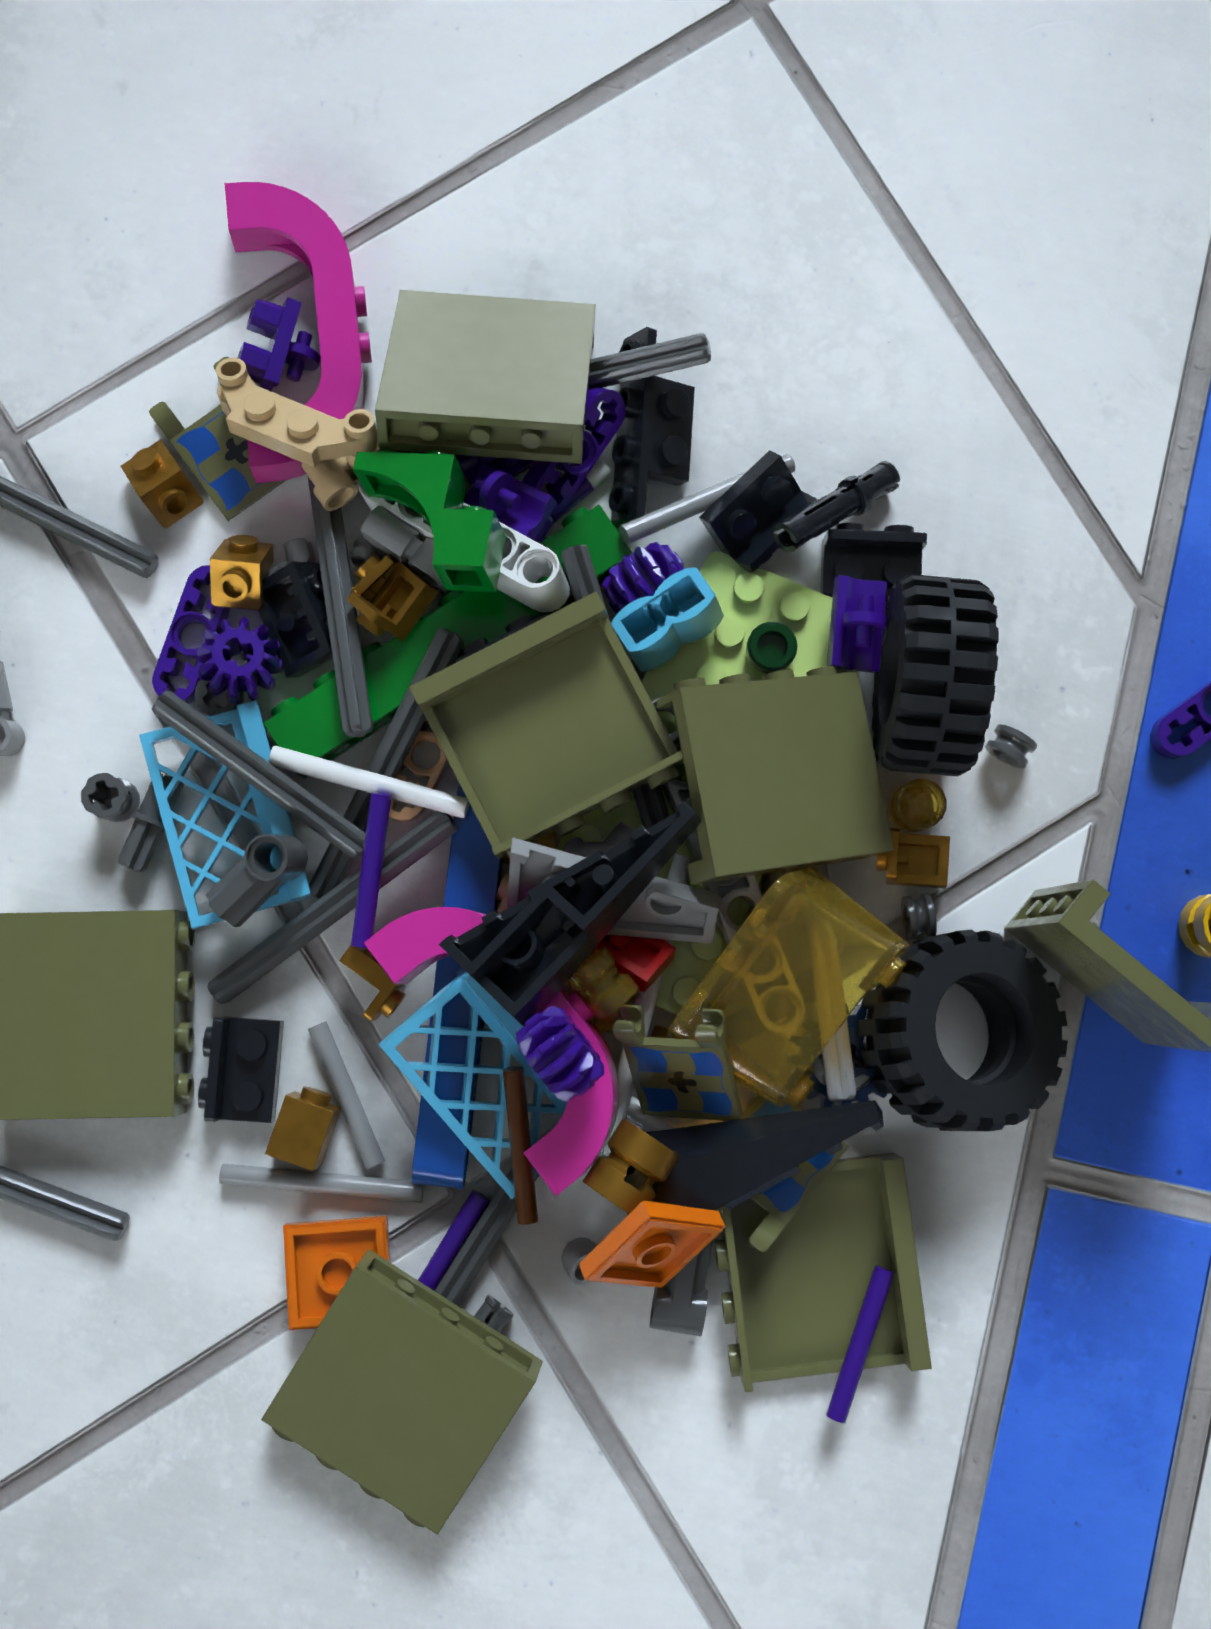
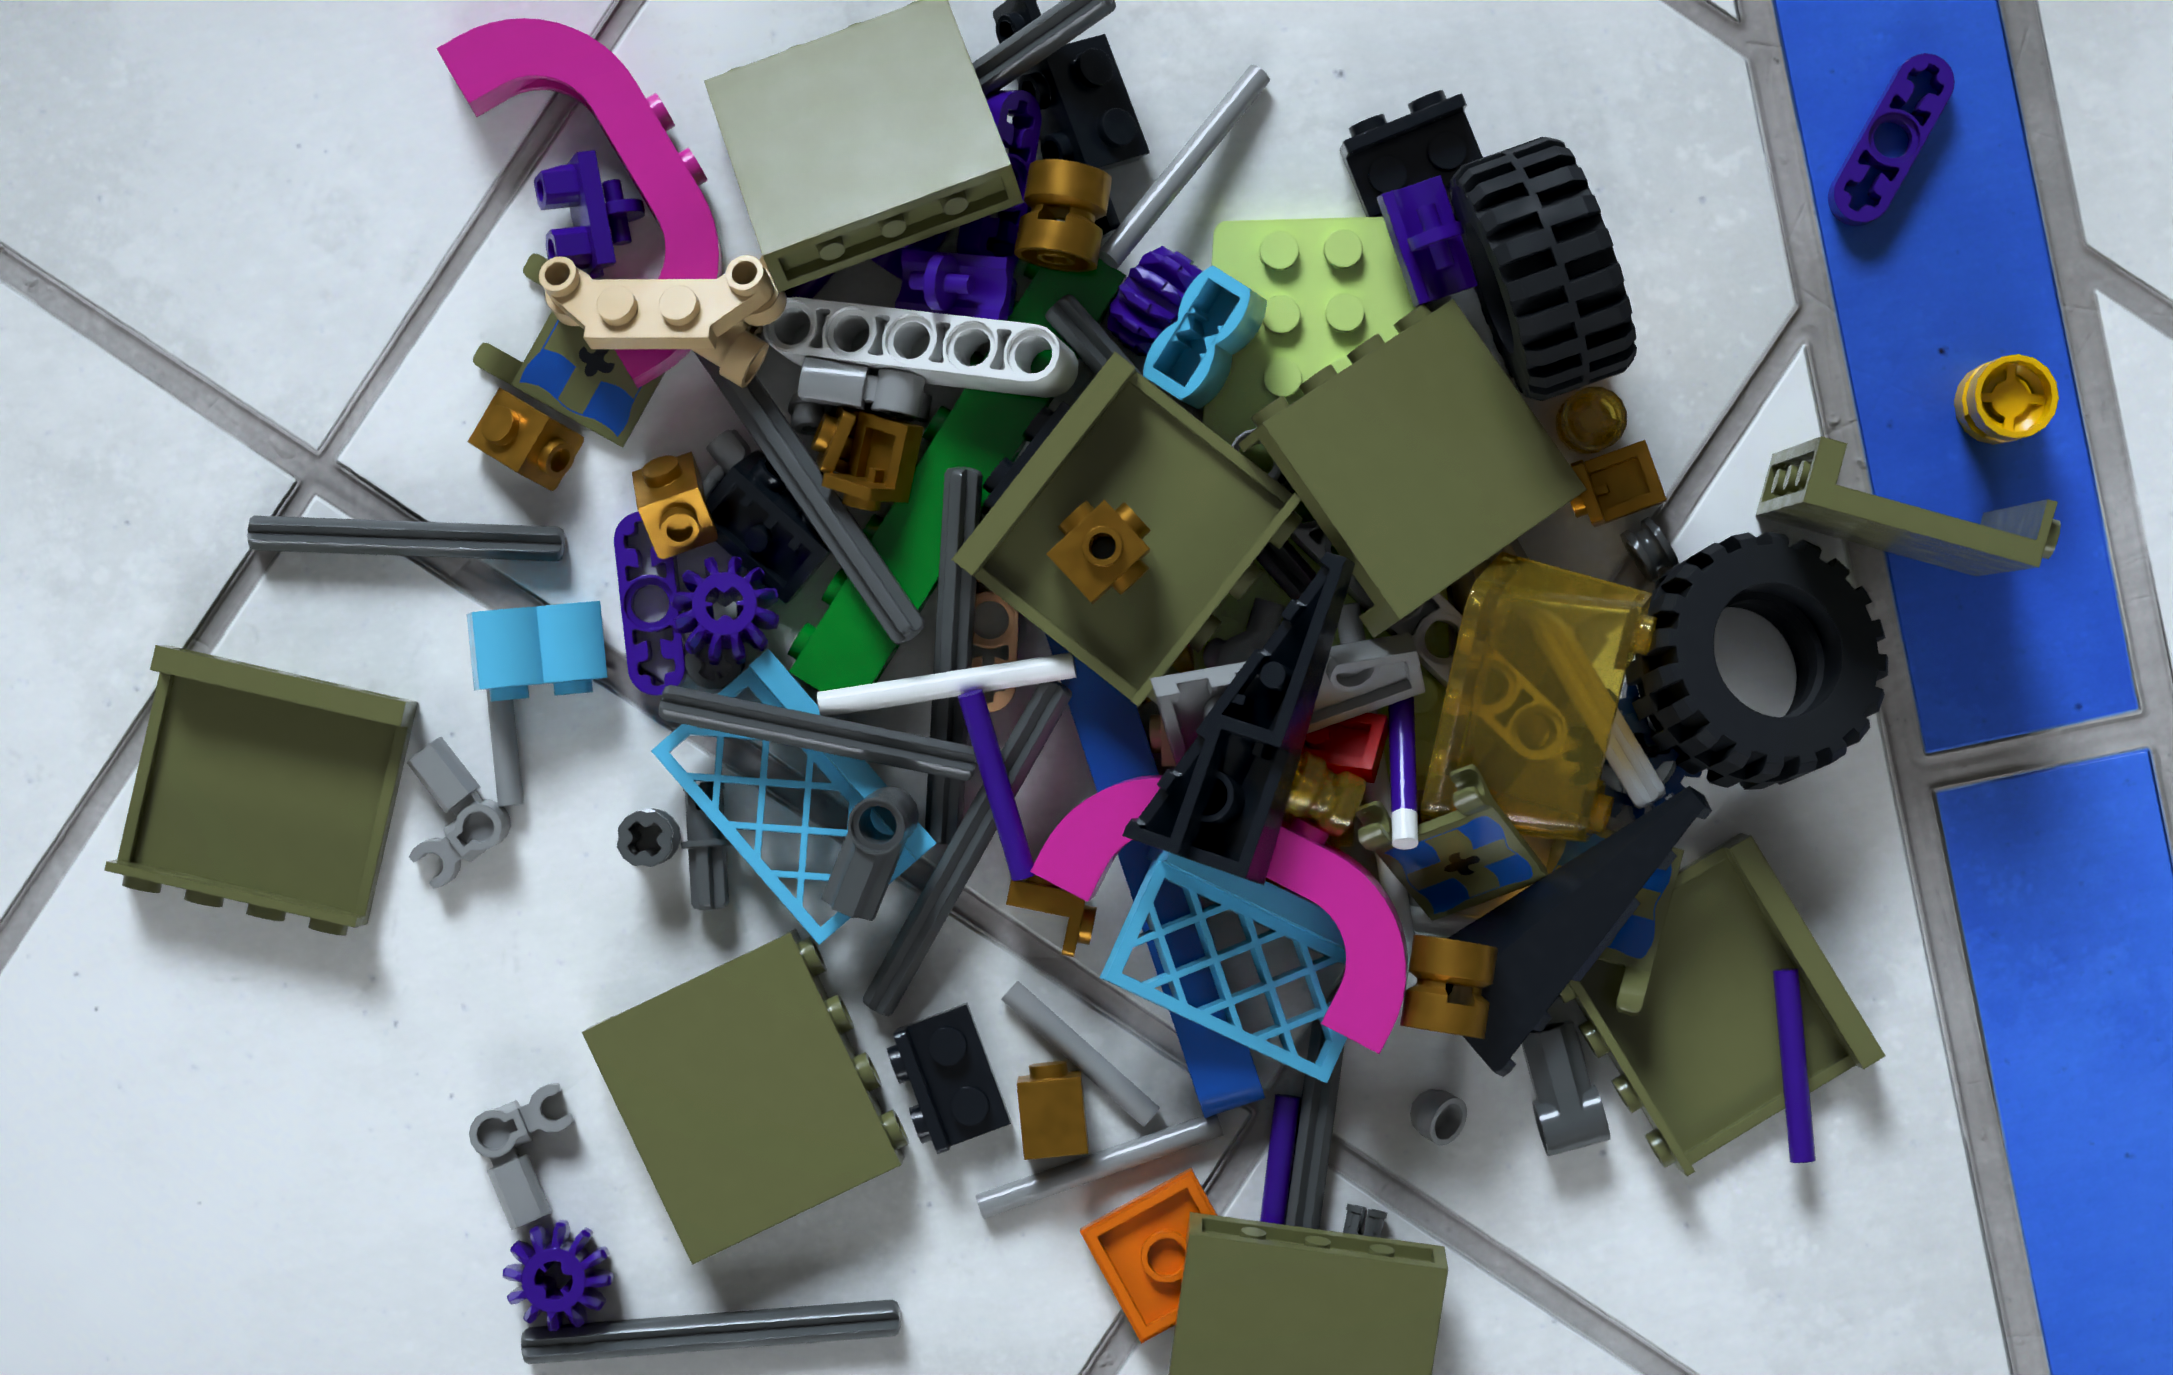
camera: 20 degrees left, 5 degrees up
green arch [353,449,506,592] -> none
reddish brown bar [503,1066,538,1225] -> none
dark purple gear [516,1006,604,1102] -> none
orange plate [579,1201,726,1288] -> none
black bracket [699,450,817,572] -> none
dark green tile [746,622,797,674] -> none
black pin [773,461,900,553] -> none
dark grey bush [985,724,1037,769] -> none
none -> medium azure brick [466,601,608,702]
none -> light grey bar [486,690,523,807]
none -> pearl gold wheel [1014,159,1112,272]
none -> pearl gold brick [1046,500,1151,604]
none -> dark purple bar [1388,696,1418,850]

